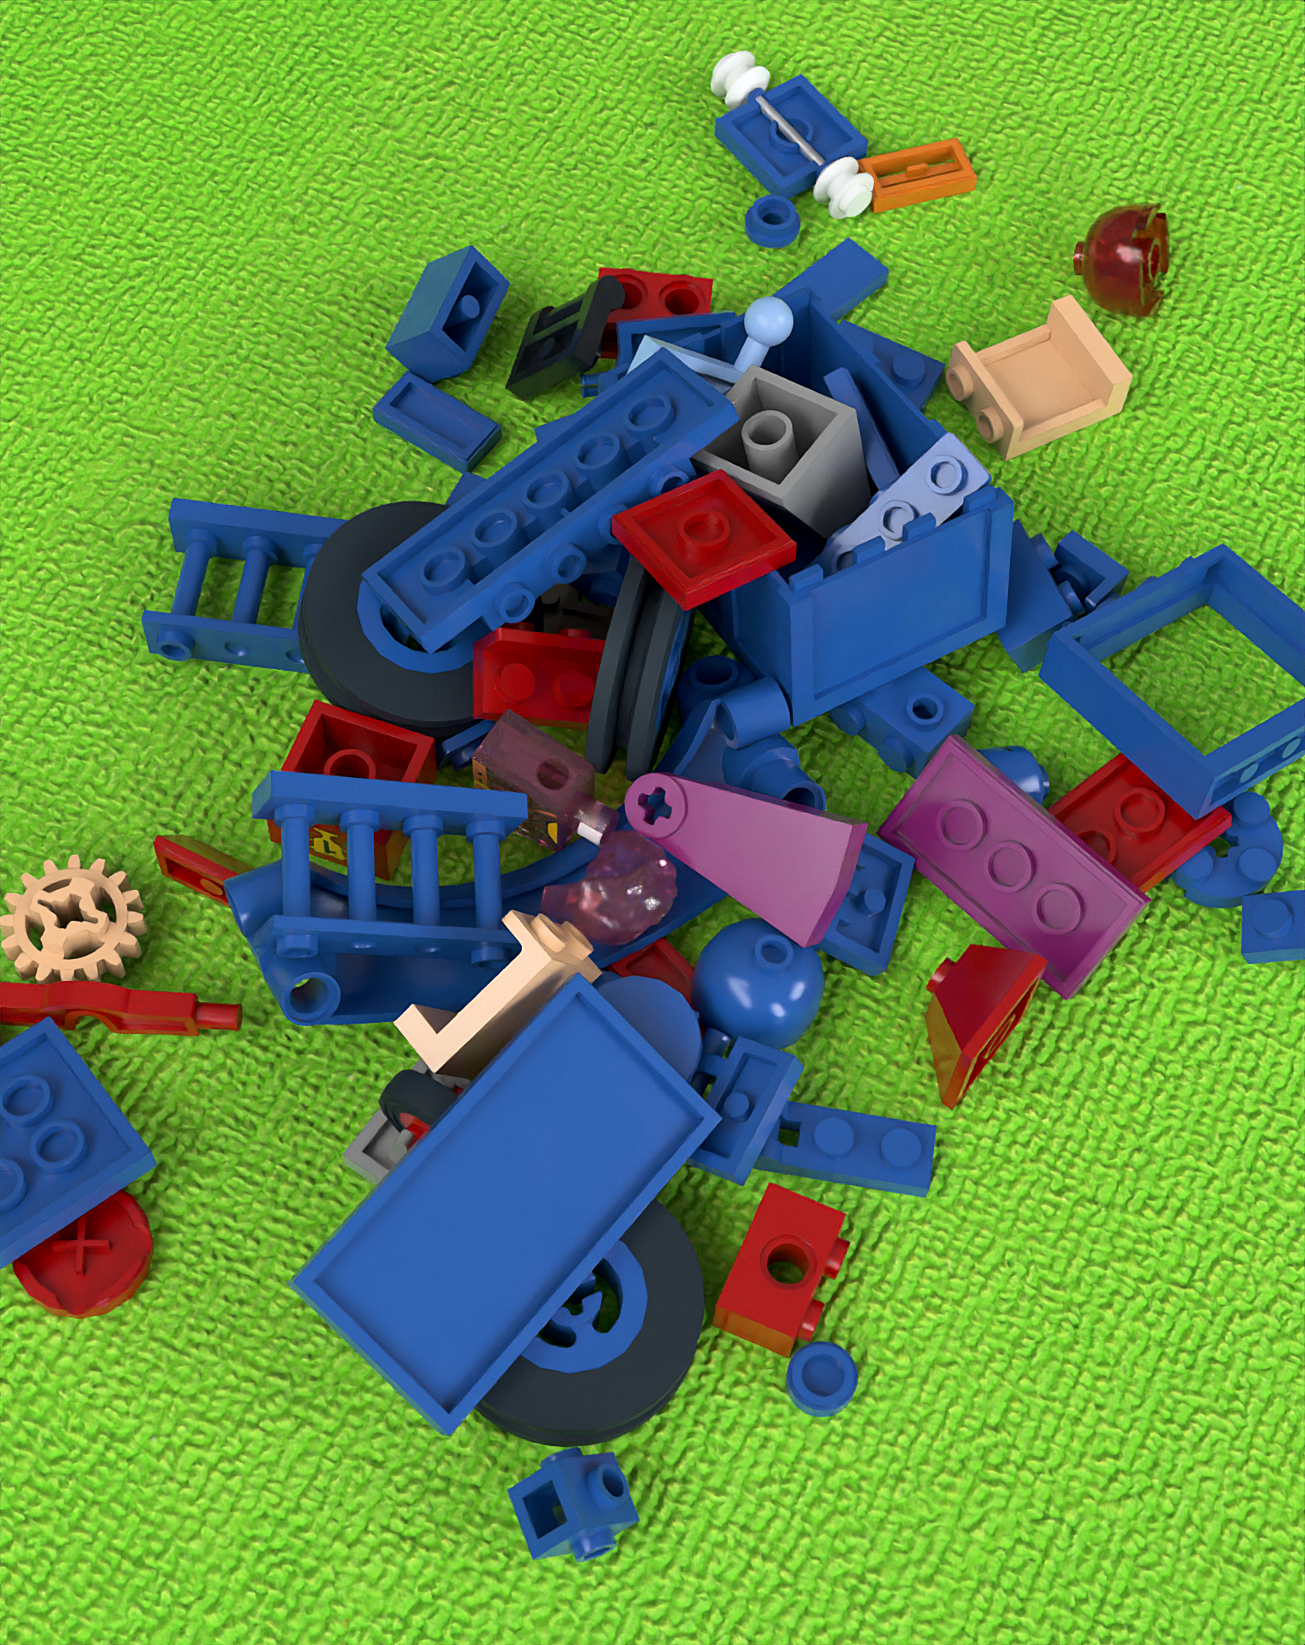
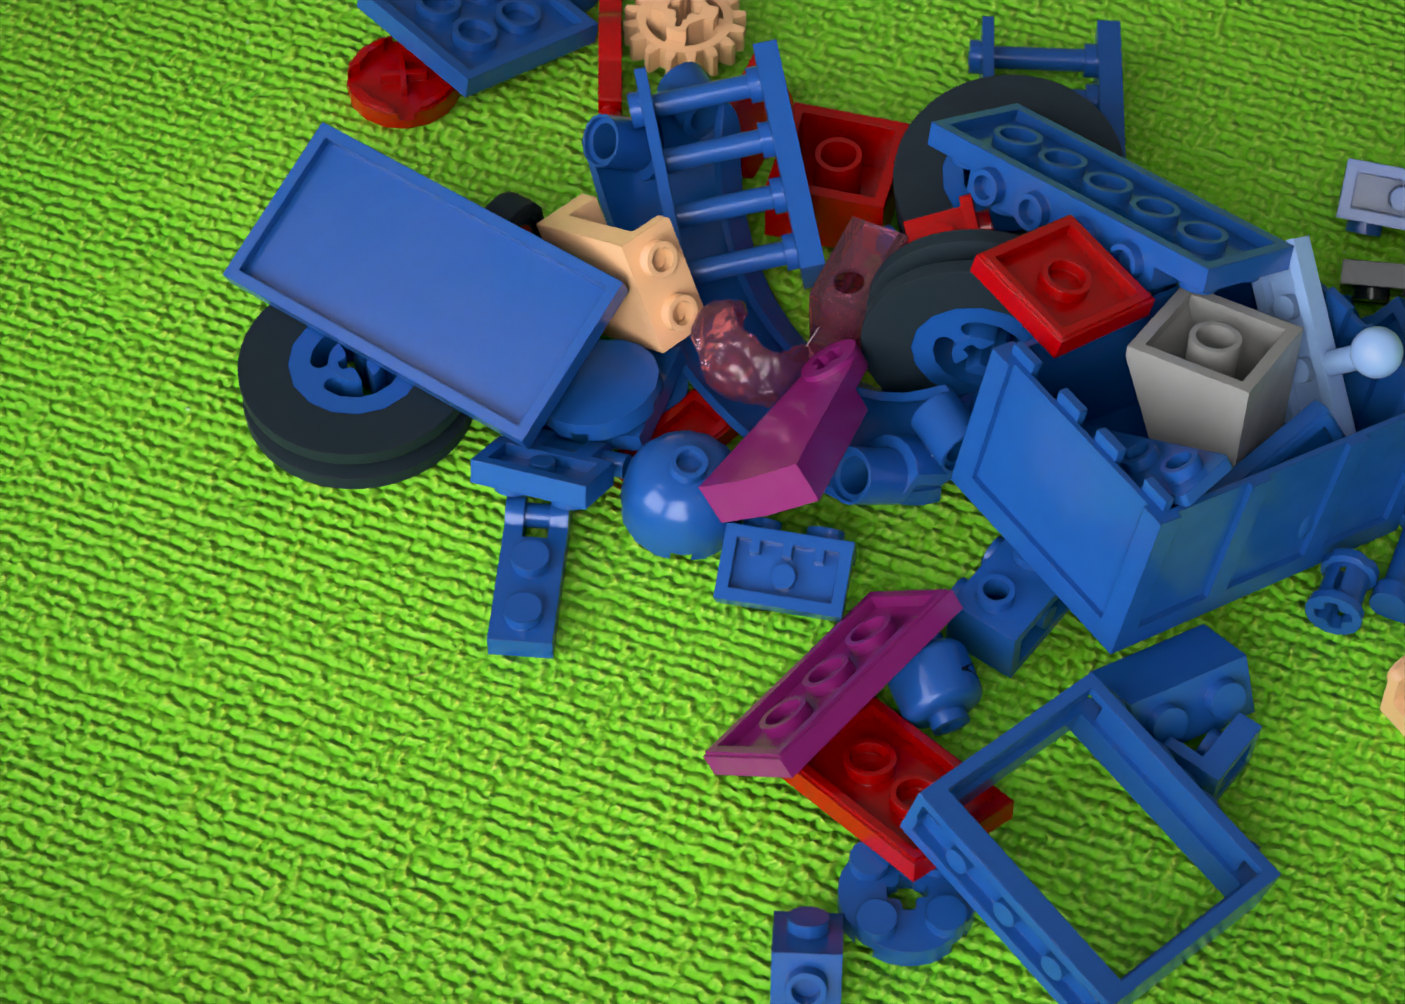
camera: 90 degrees right, 10 degrees down
blue tile [372,371,502,474] -> none
blue brick [507,1447,640,1563] -> none
red brick [712,1182,851,1359] -> none
blue tile [785,1341,858,1417] -> none
red slope [925,944,1048,1111] -> none

